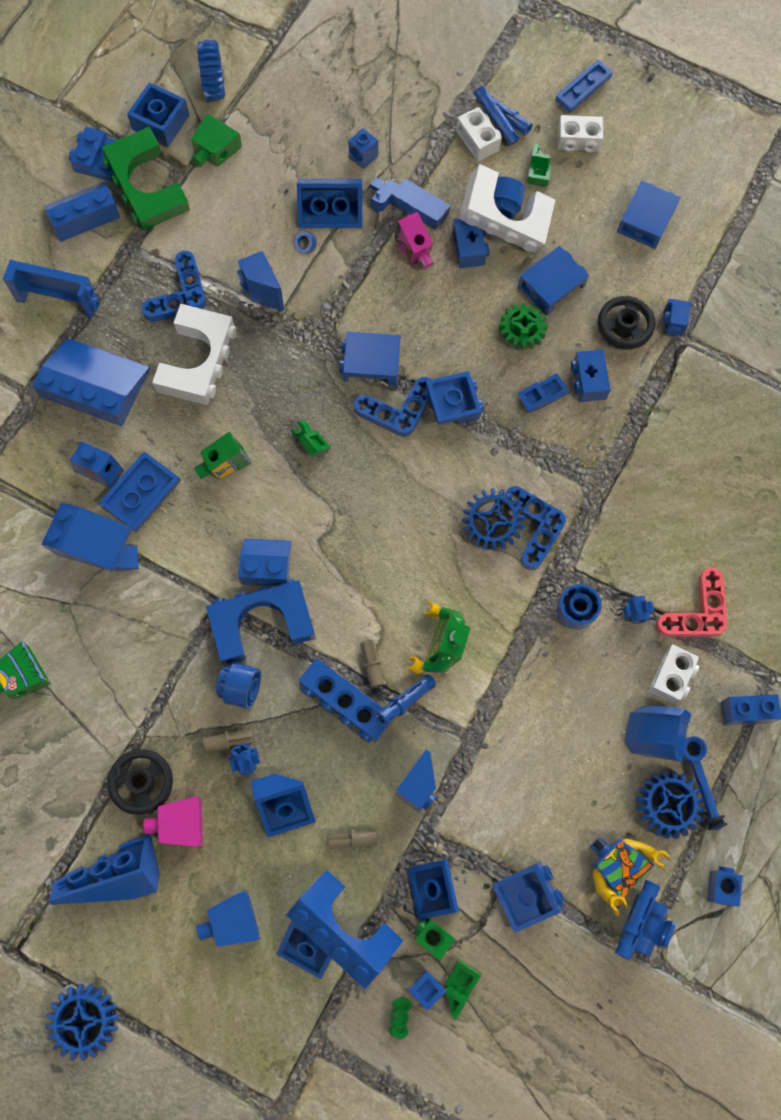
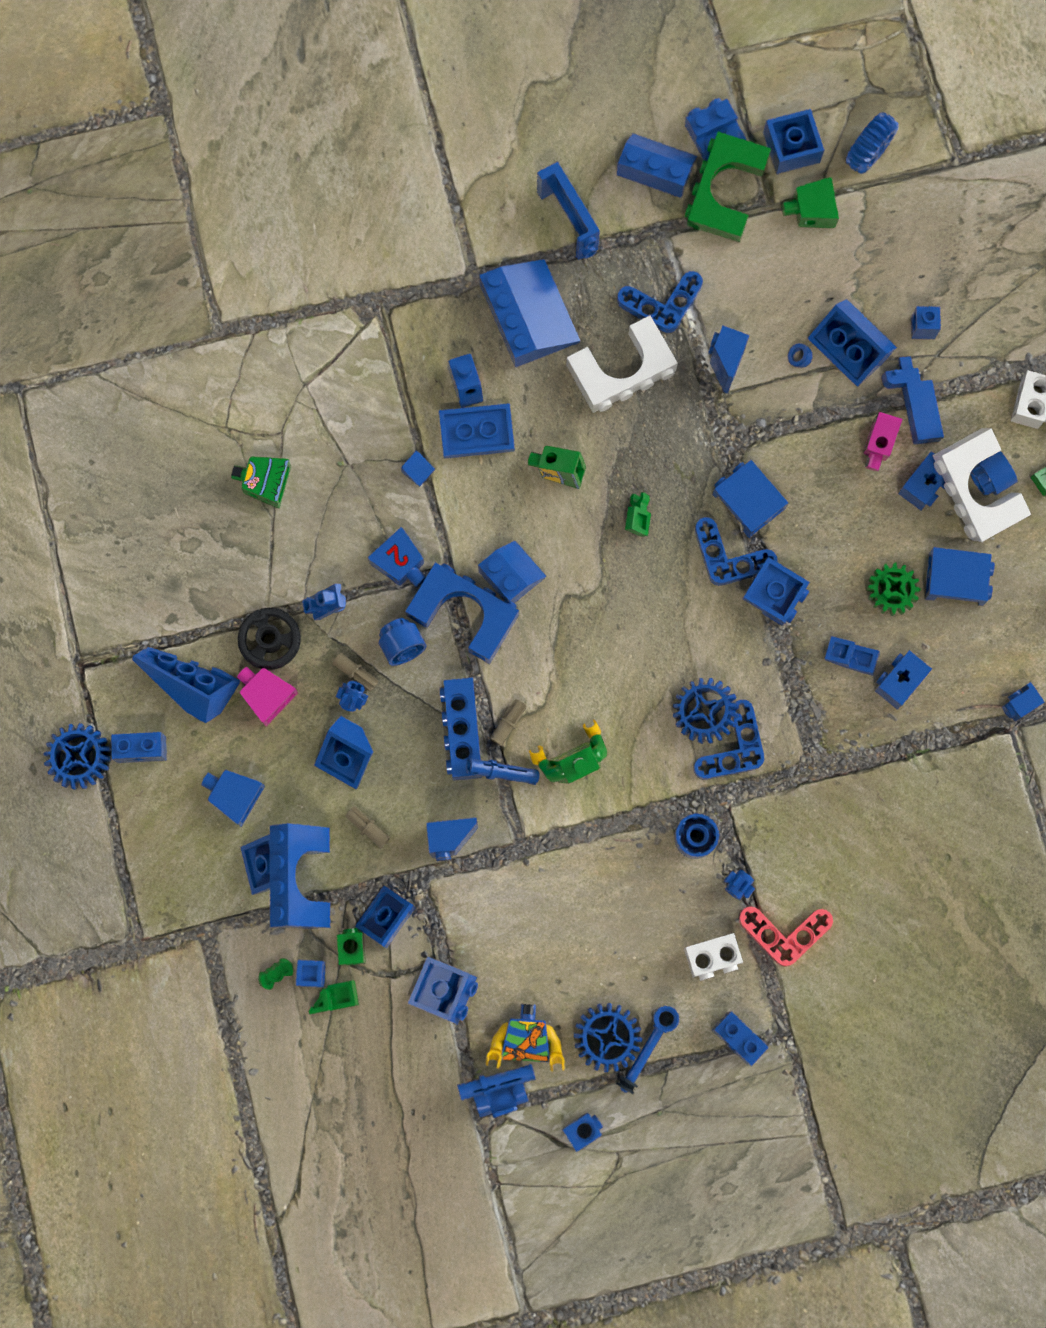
camera: 50 degrees right, 5 degrees up
blue slope [41,502,132,572] -> none
black wheel [597,296,655,350] -> none
blue slope [624,706,691,762] -> none
none -> blue brick [111,732,167,763]
none -> blue hips [302,584,346,620]
none -> blue torso [368,527,426,588]

